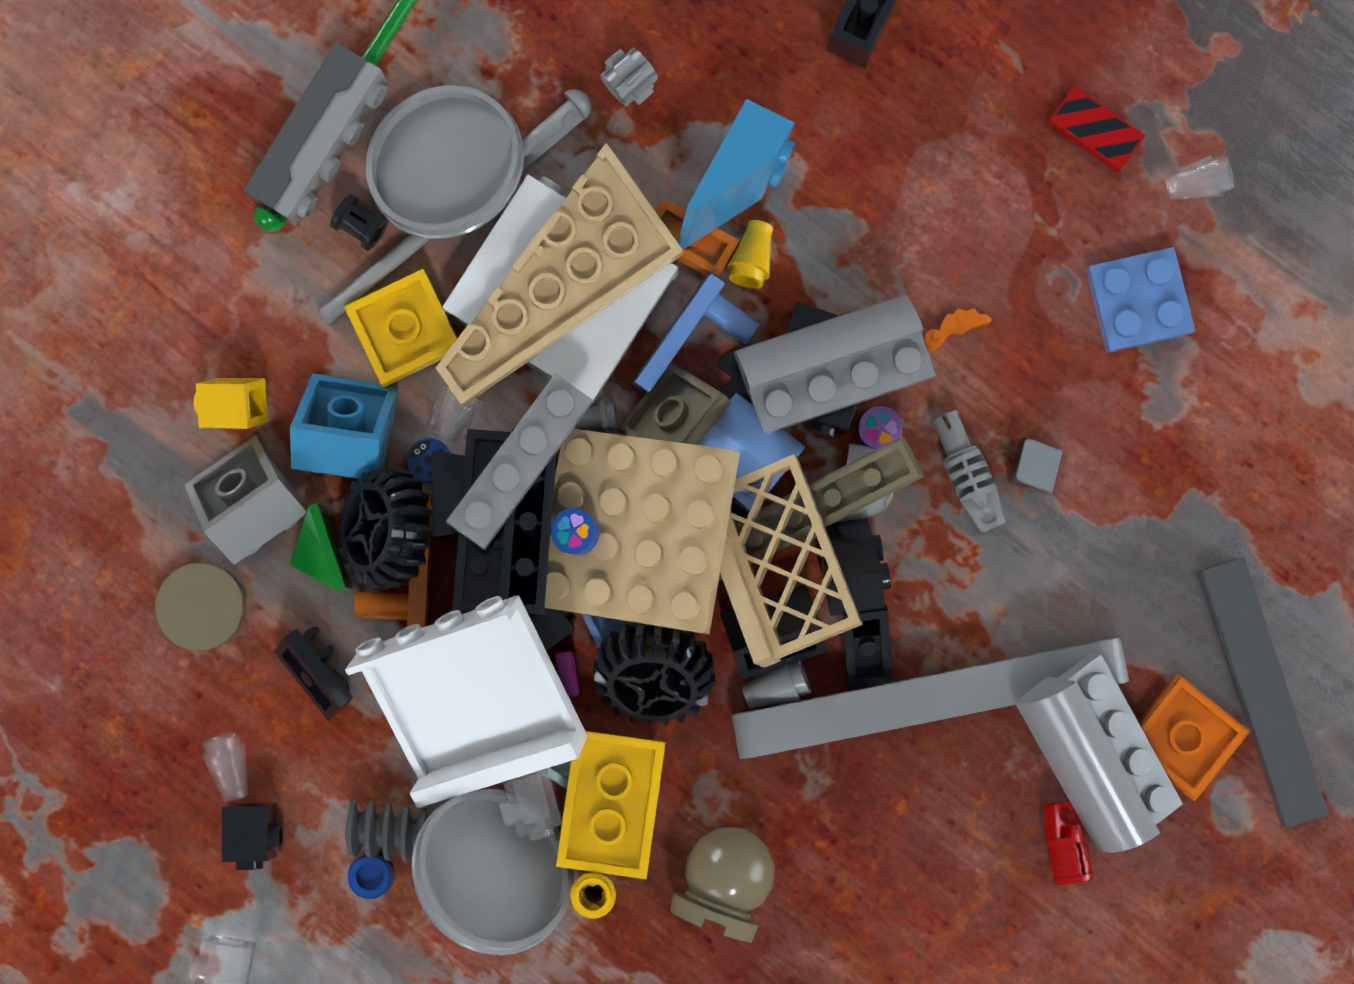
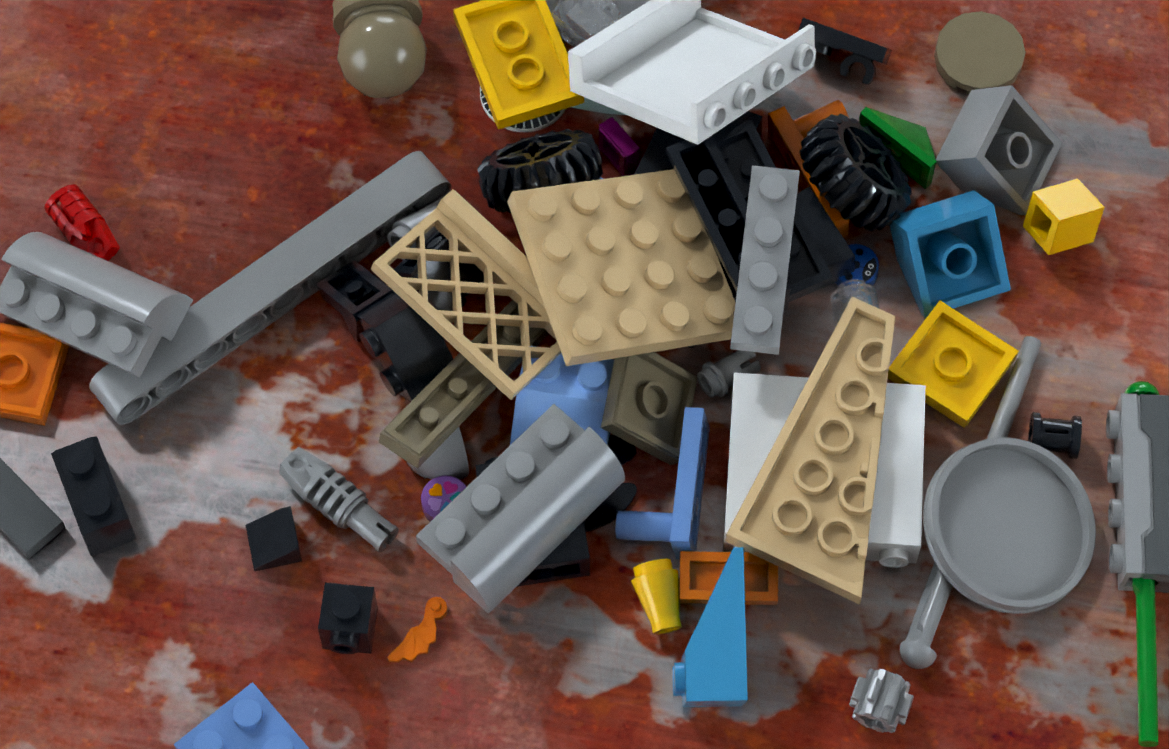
camera: 150 degrees right, 20 degrees down
blue tile [551,508,600,556] -> none
none -> black brick [51,436,136,556]
none -> black brick [318,582,378,654]

